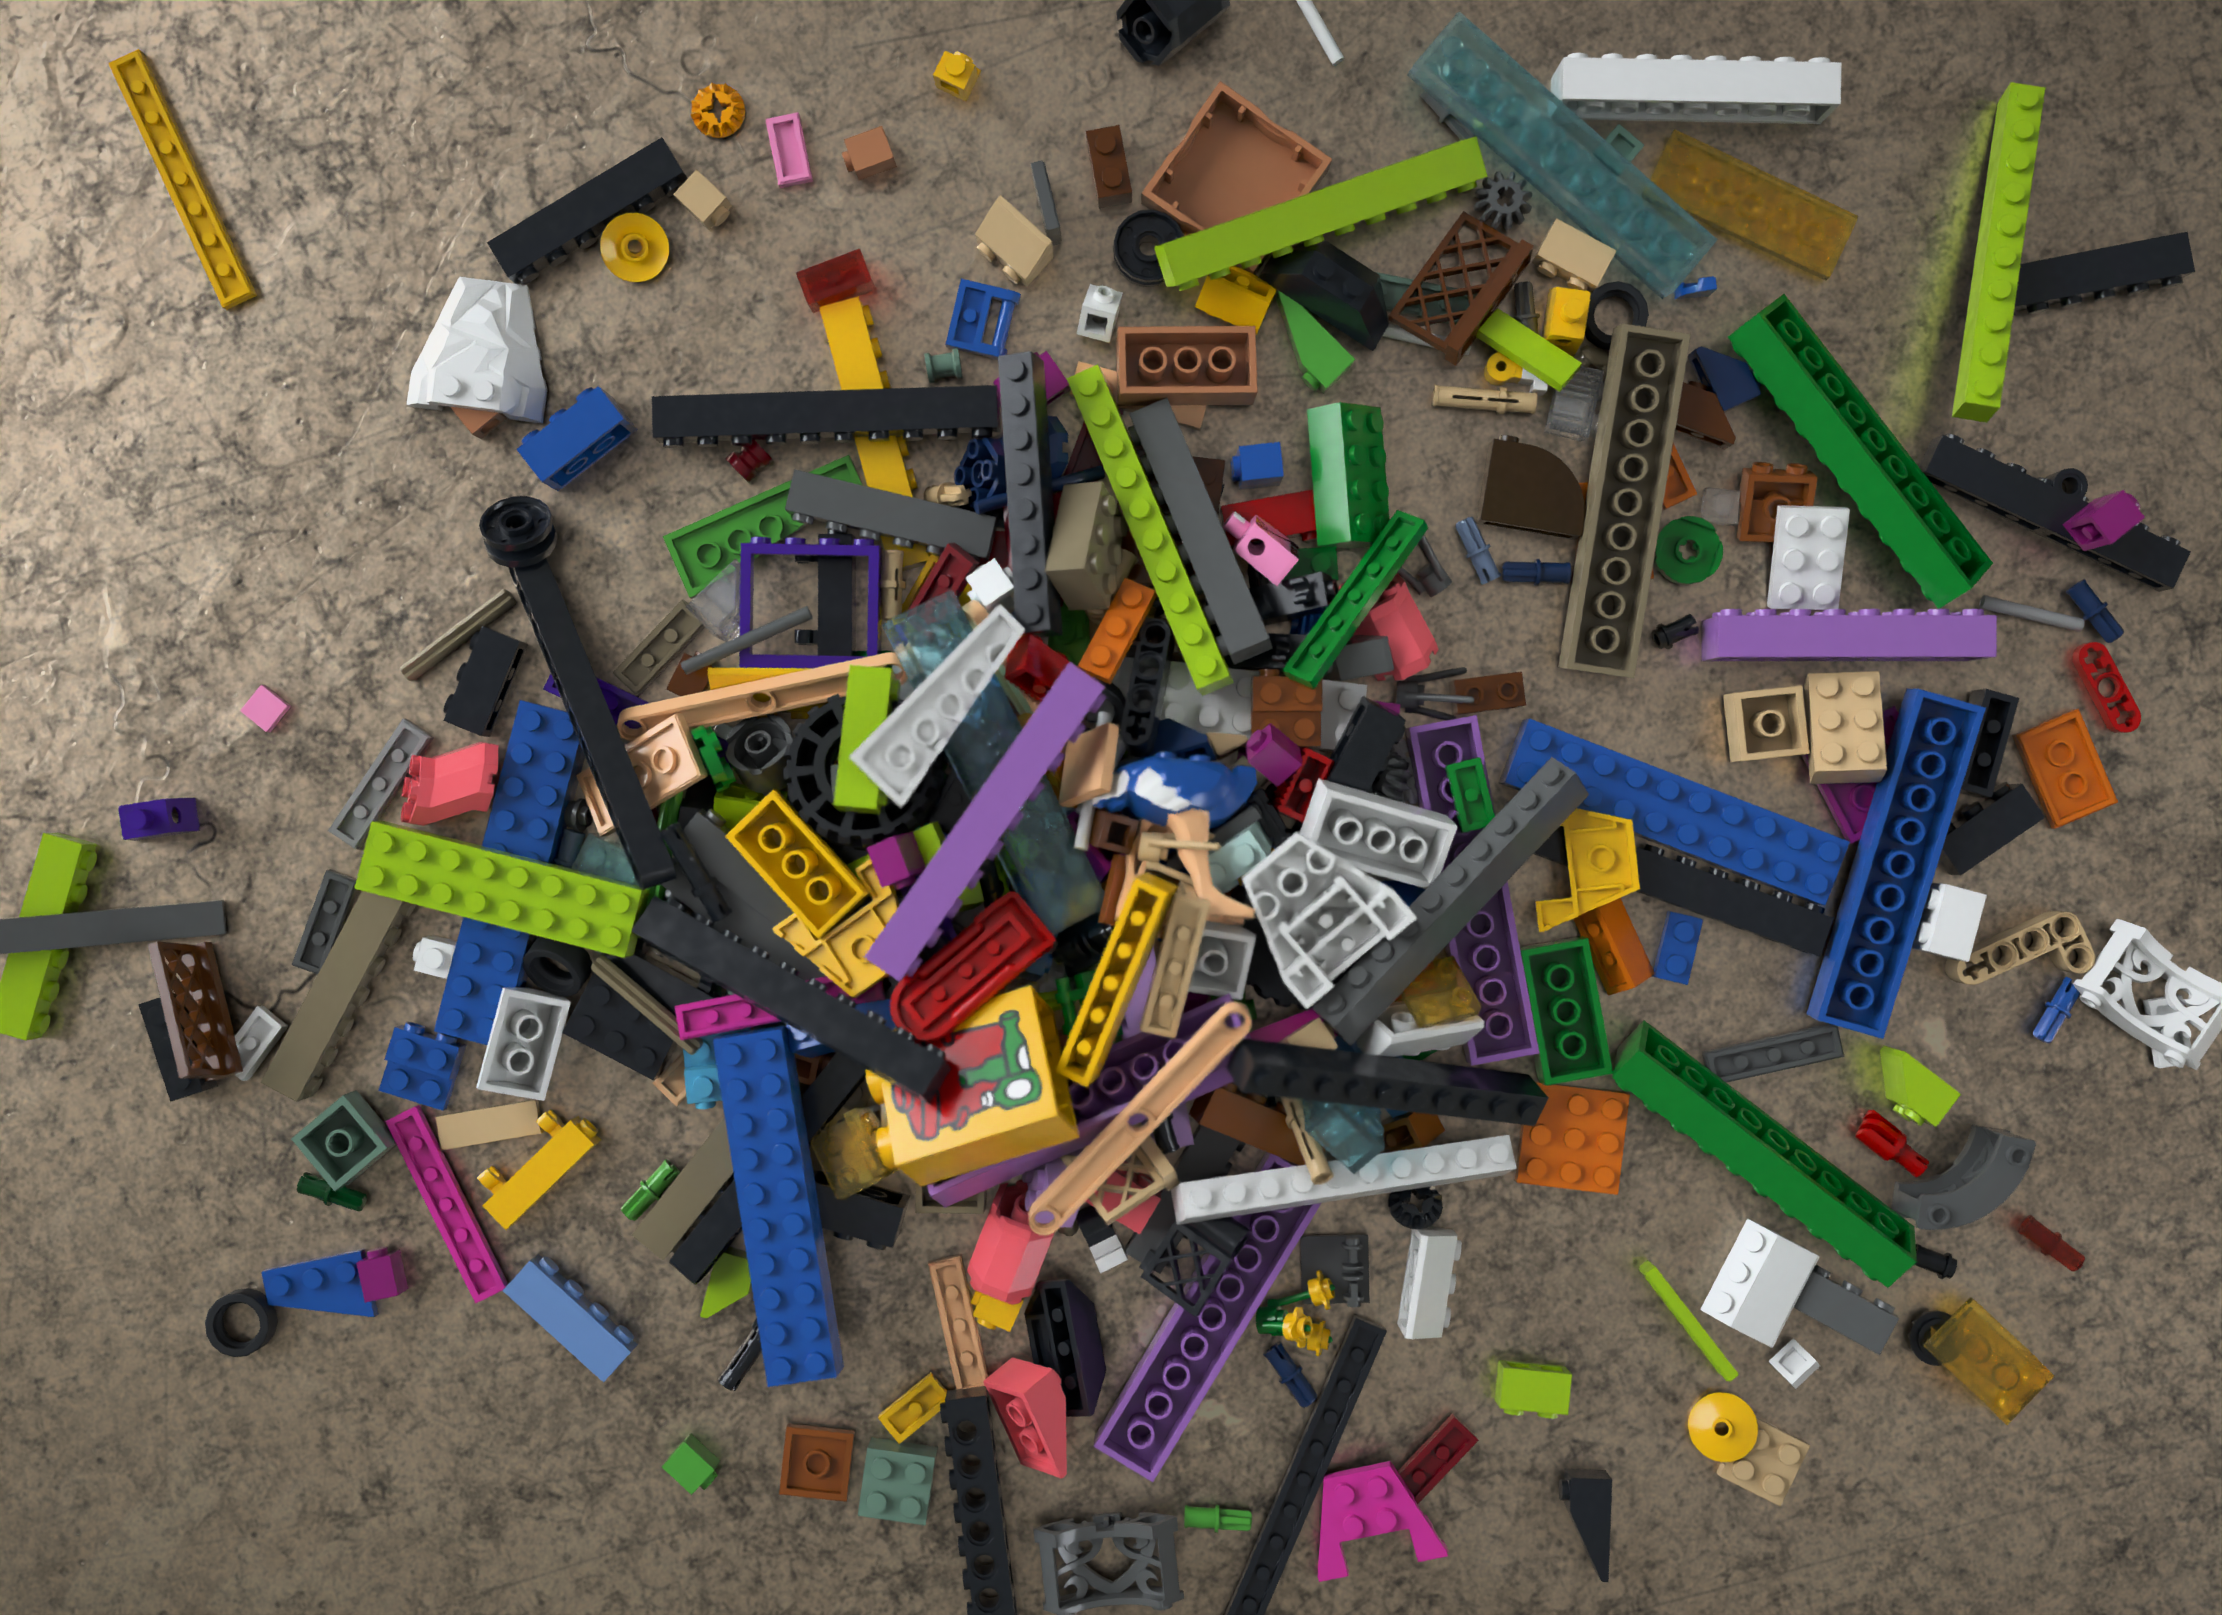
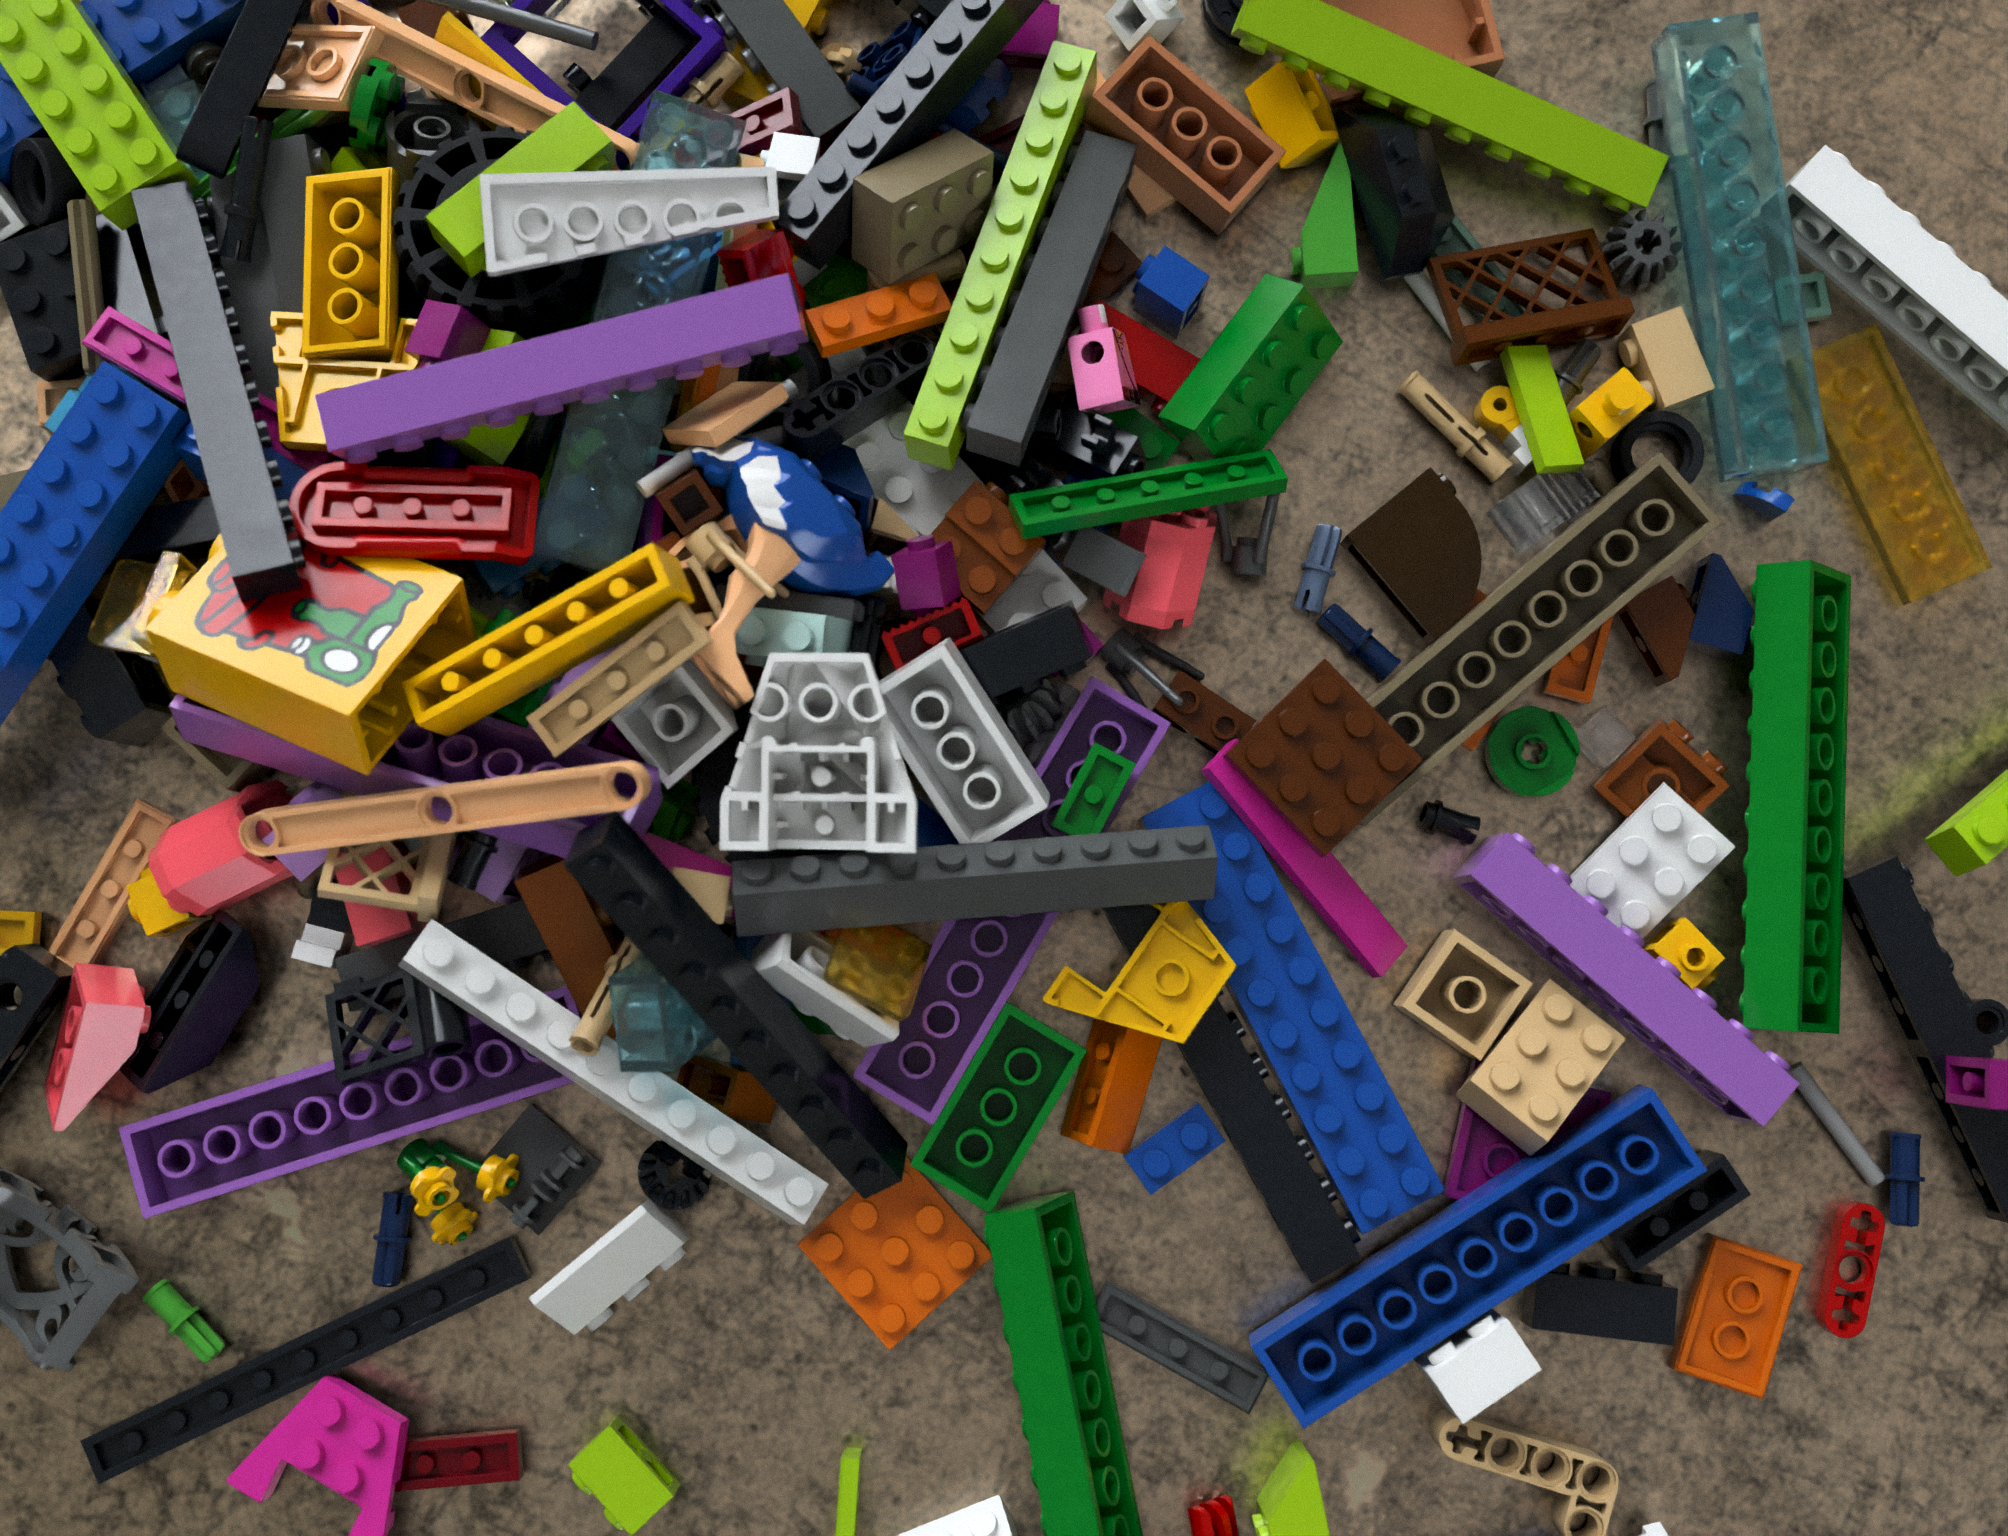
camera: 45 degrees right, 5 degrees down
none -> dark pink tile [1201,739,1408,978]
none -> reddish brown plate [1223,658,1423,858]
none -> yellow brick [1642,917,1725,990]

